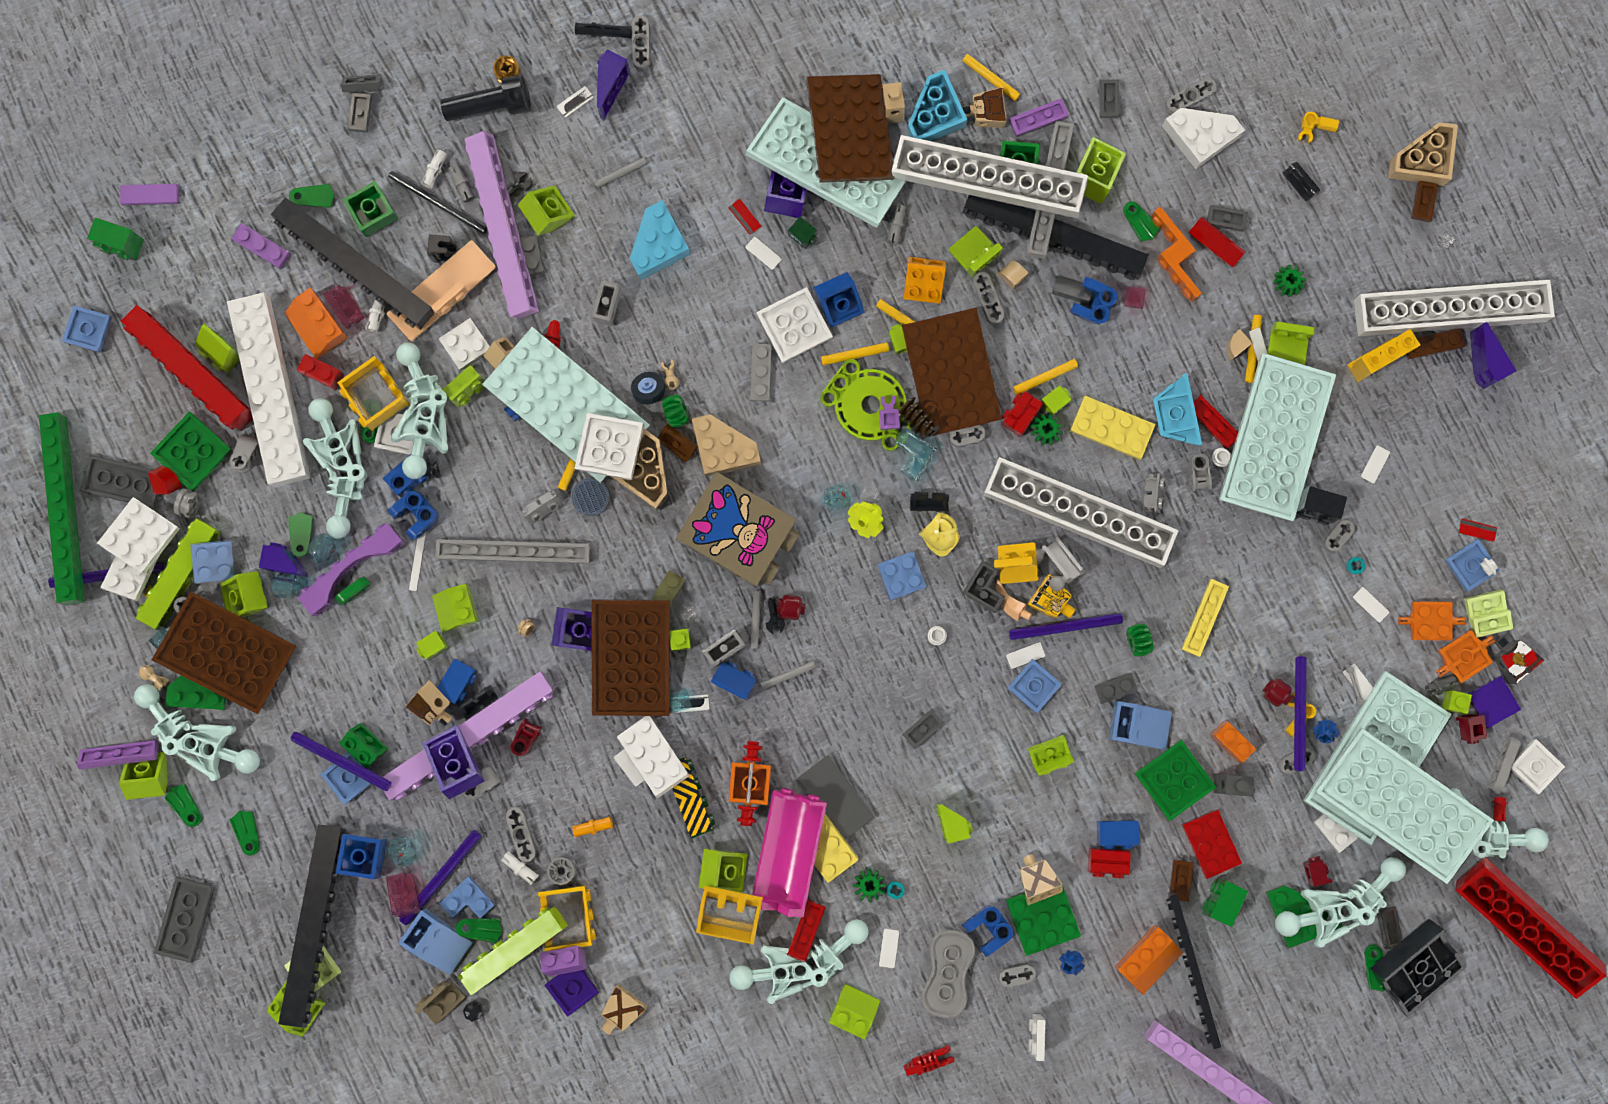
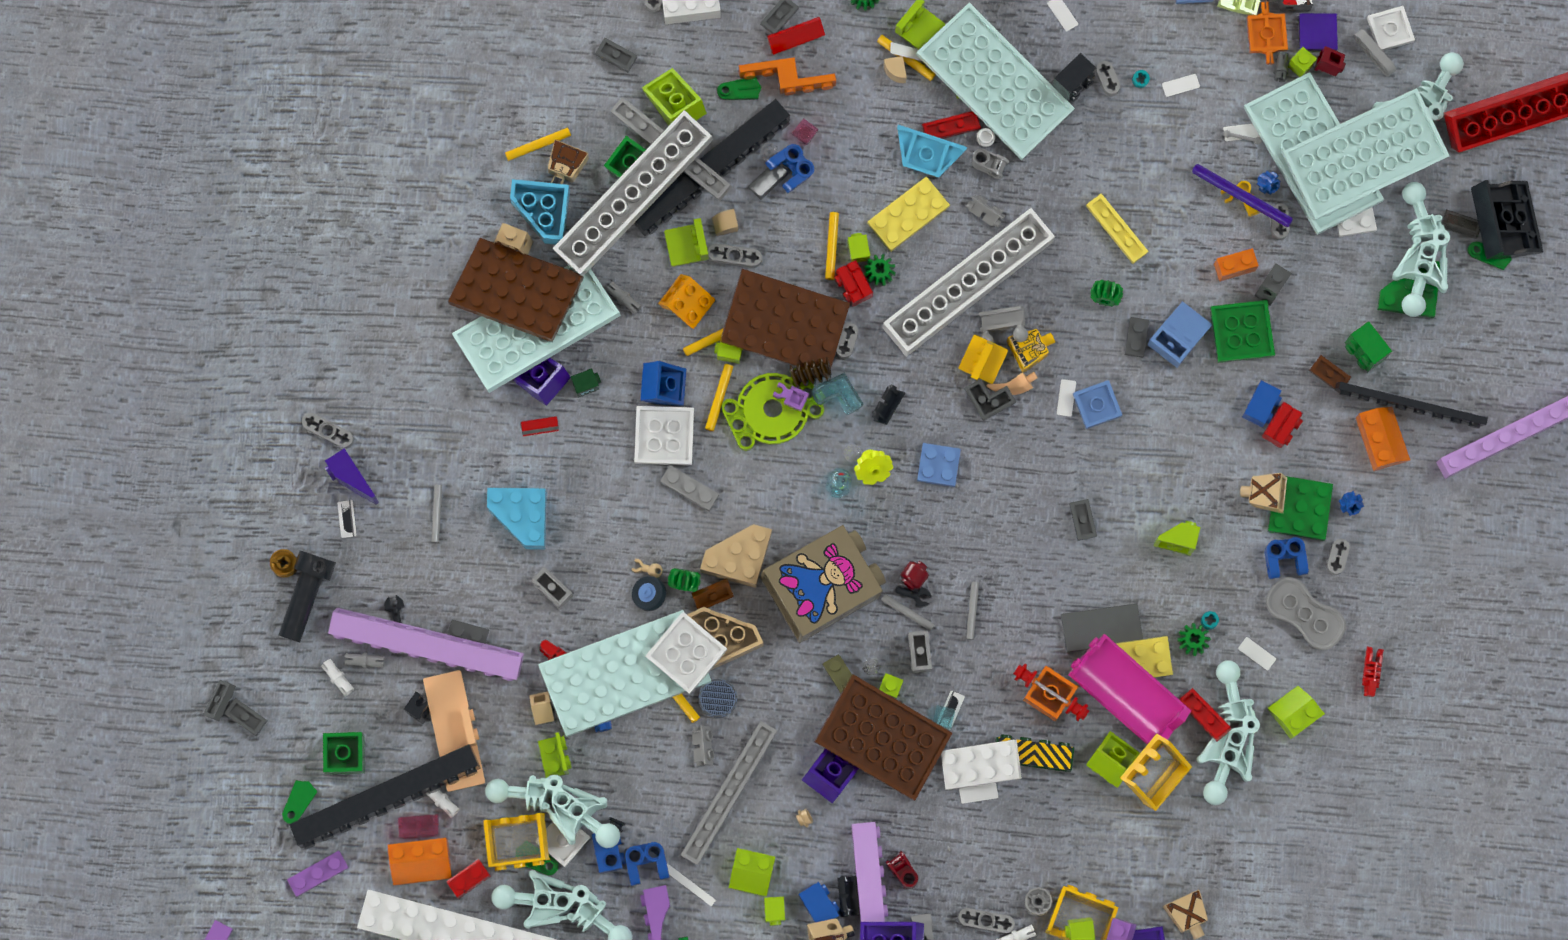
camera: 65 degrees left, 5 degrees down
black piece [388,171,487,234] -> none
white plate [439,318,490,371] -> none
lime slope [518,185,575,236] -> none
light orange pin [572,816,613,838] -> none
black pin [575,22,632,39] -> none
blue slope [711,661,757,701] -> none
white sticker [745,237,782,270] -> none
light yellow helmet [919,512,960,556] -> none
white plate [927,626,947,645] -> none
medium lavender plate [1009,98,1069,137] -> none
dark purple axle [1009,613,1123,640] -> none
lime bracket [1027,735,1074,776] -> none
white plate [1028,1014,1045,1061] -> none
red plate [1182,809,1242,879] -> none
dark red head [1262,678,1293,707] -> none
dark red brick [1303,856,1333,887] -> none
orange plate [1398,602,1466,640] -> none
red pin [1492,797,1508,822] -> none

